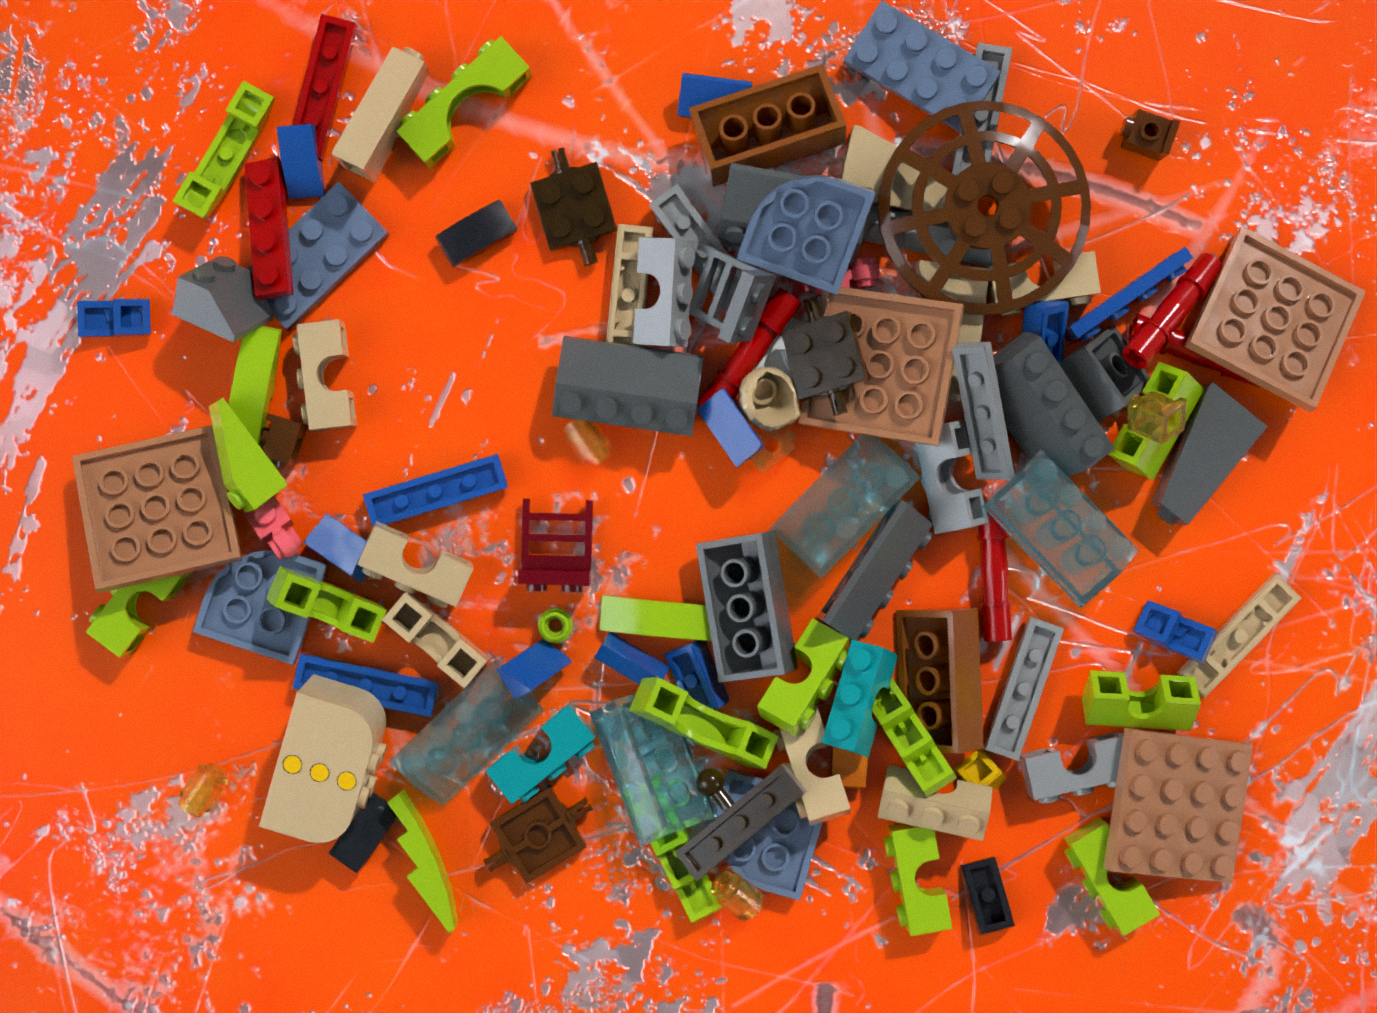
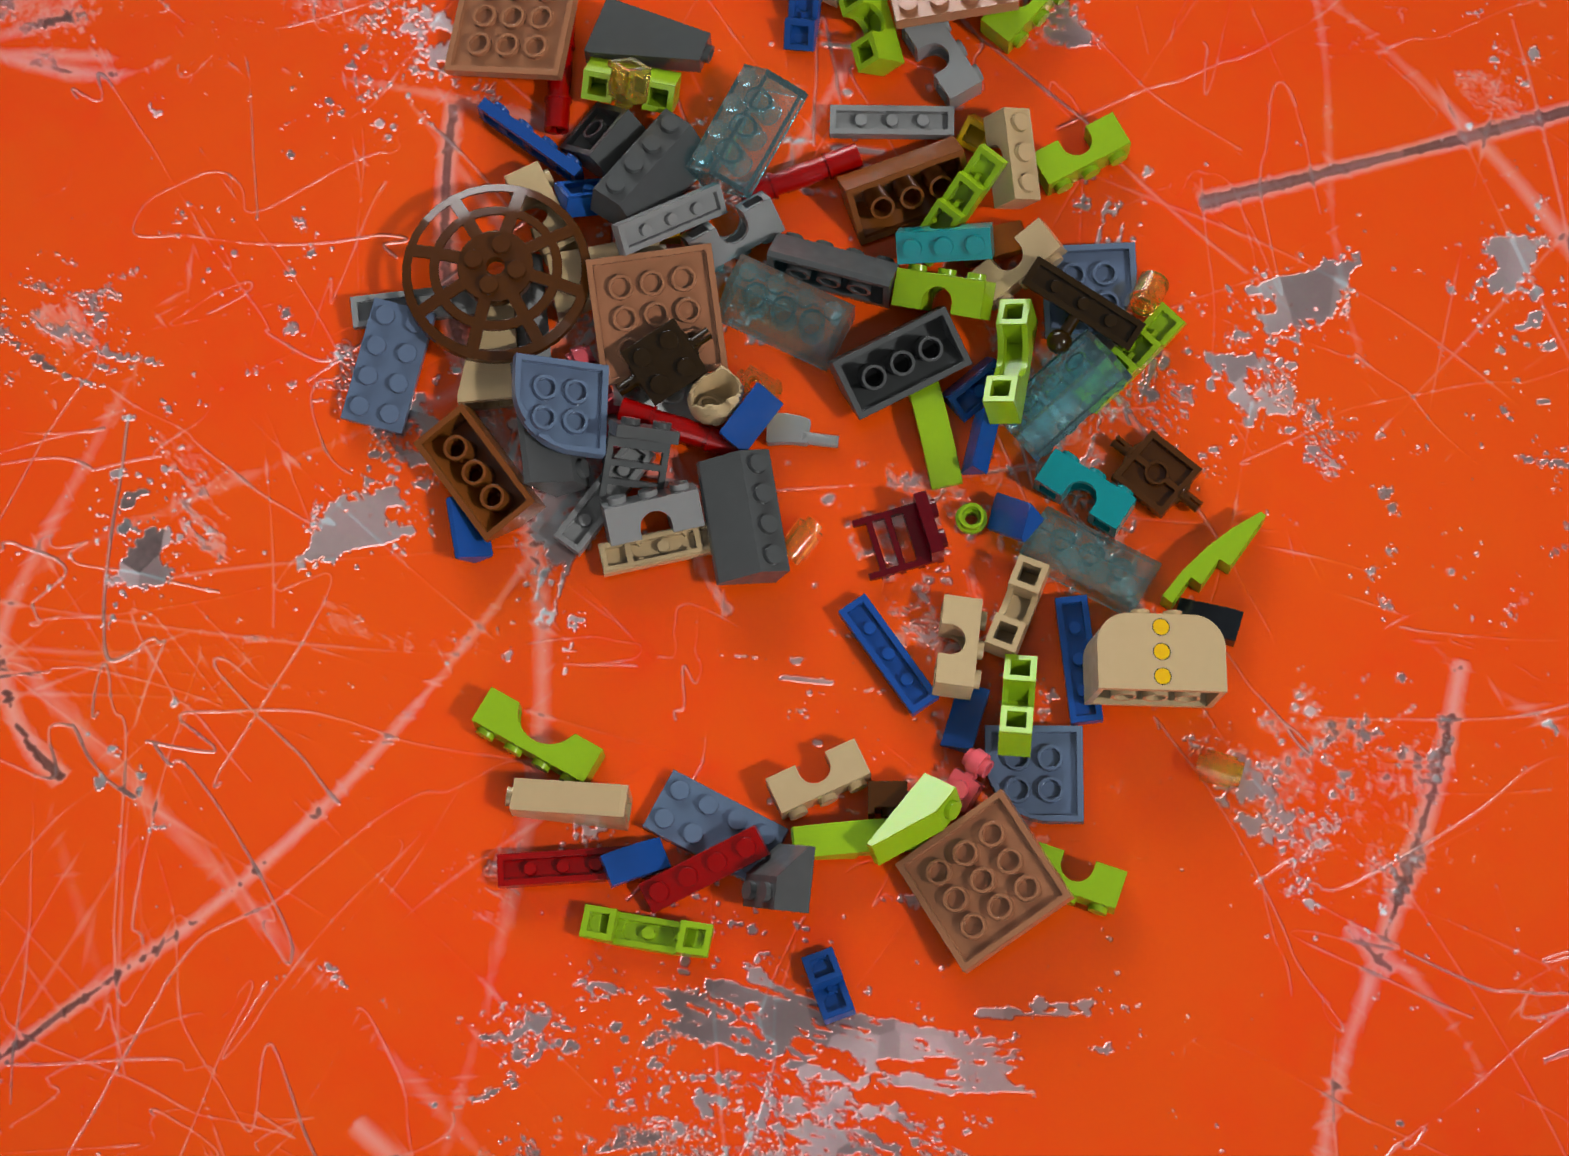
camera: 105 degrees left, 15 degrees down
black slope [435,199,517,267] -> none
dark brown plate [530,148,618,266] -> none
black slope [961,857,1015,936] -> none
reddish brown brick [1119,109,1180,161] -> none
red piece [1122,253,1223,369] -> none
none -> light grey piece [766,413,839,448]

